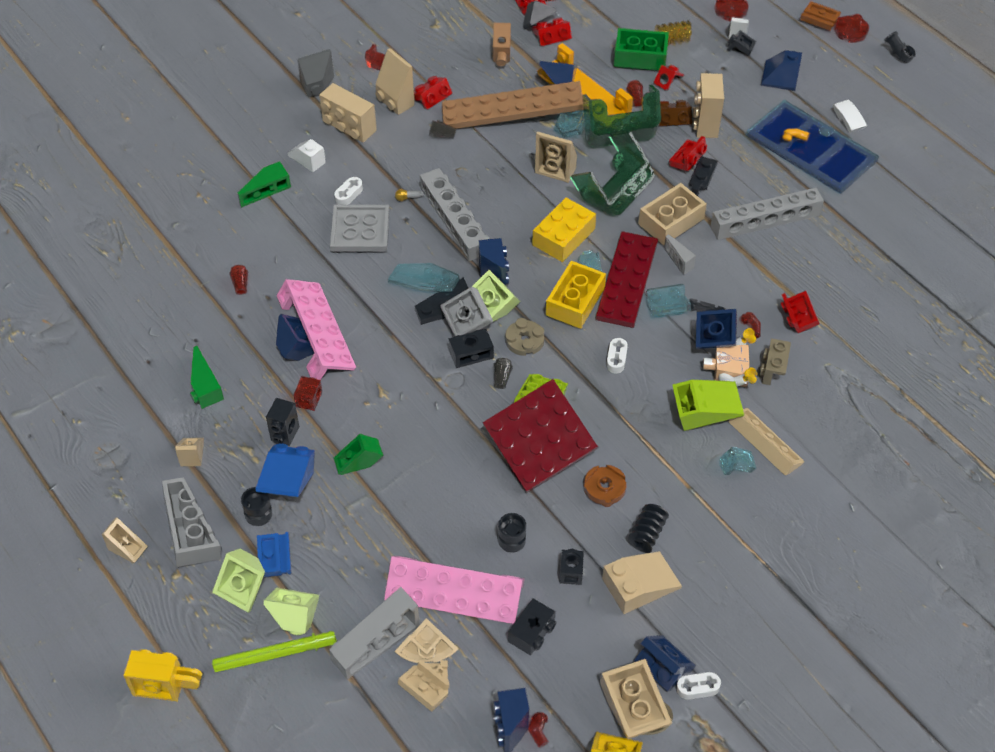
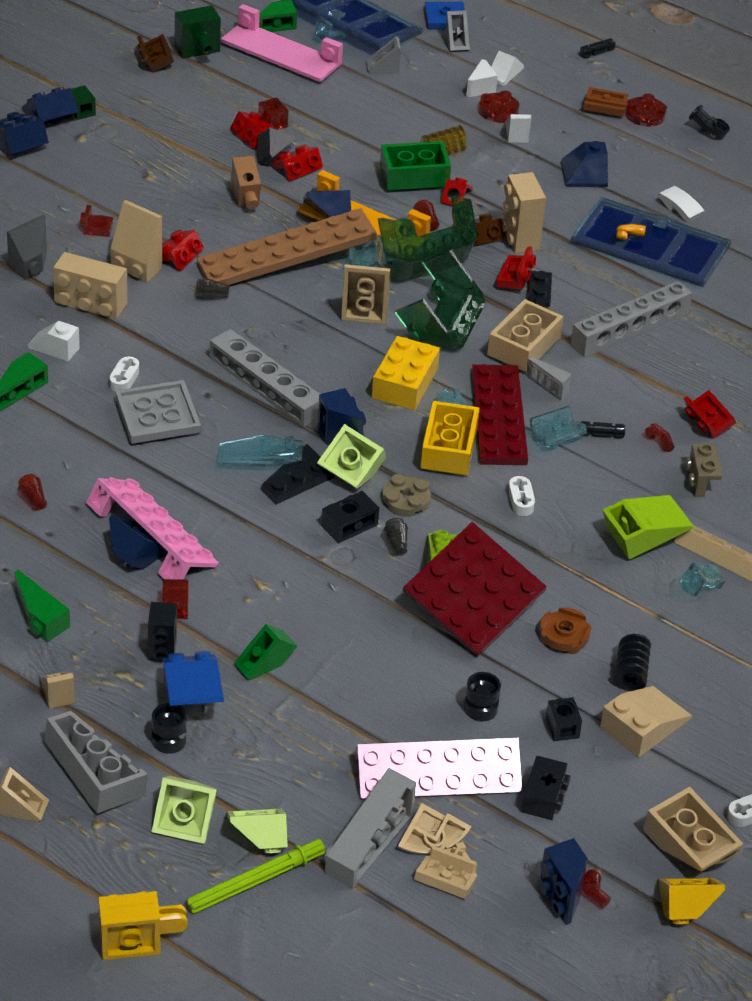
camera: 20 degrees left, 10 degrees down
blue plate [257,532,292,577] -> none
piece [395,189,423,201] -> none
light grey brick [440,286,493,336] -> none
dark blue bracket [634,635,696,691] -> none
dark blue slope [696,309,737,349] -> none
torso [703,328,758,387] -> none
black bracket [727,30,756,55] -> none

